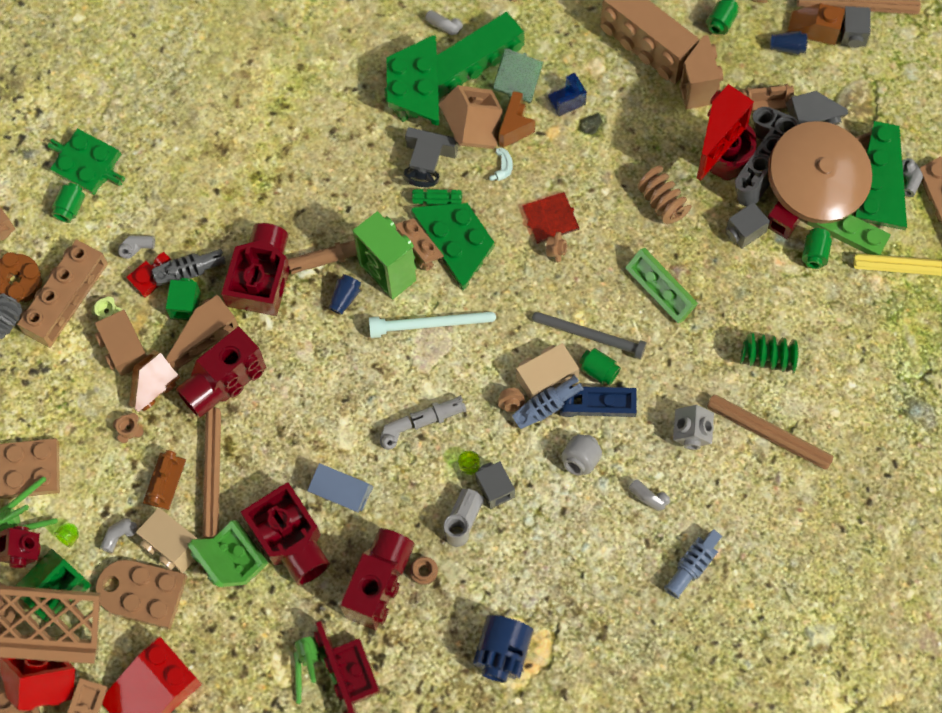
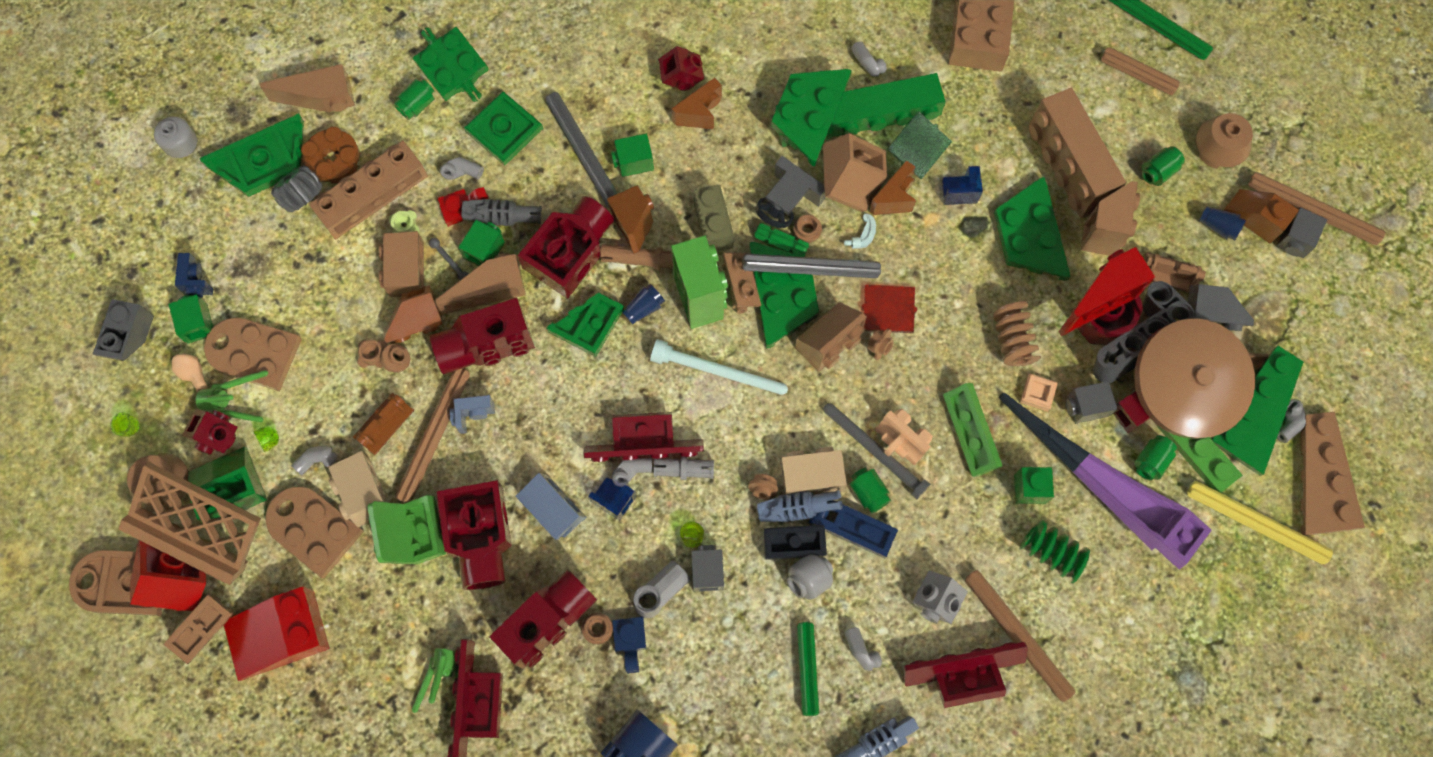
camera: 20 degrees right, 5 degrees up
none -> medium nougat plate [381,344,410,373]
none -> dark grey hinge [429,238,469,280]
none -> sand blue bracket [450,395,495,434]
none -> green plate [464,91,543,166]
none -> dark grey axle [546,92,618,208]
none -> green wing [546,292,624,357]
none -> dark red bracket [583,412,704,462]
none -> clear blue panel [588,477,637,521]
none -> dark orange slope [607,185,654,254]
none -> green brick [611,133,654,177]
none -> dark blue plate [613,617,647,674]
none -> dark red brick [658,46,704,91]
none -> dark orange slope [671,77,722,129]
none -> olive brick [693,184,734,252]
none -> dark grey axle [742,253,881,278]
none -> black slope [764,525,827,560]
none -> medium nougat plate [793,215,822,243]
none -> medium nougat slope [795,302,867,373]
none -> green axle [797,622,819,716]
none -> light nougat hips [875,409,933,466]
none -> dark red bracket [903,642,1028,708]
none -> green wing [994,177,1071,281]
none -> medium lavender plate [999,393,1212,570]
none -> green brick [1014,467,1054,504]
none -> light nougat tile [1020,374,1058,412]

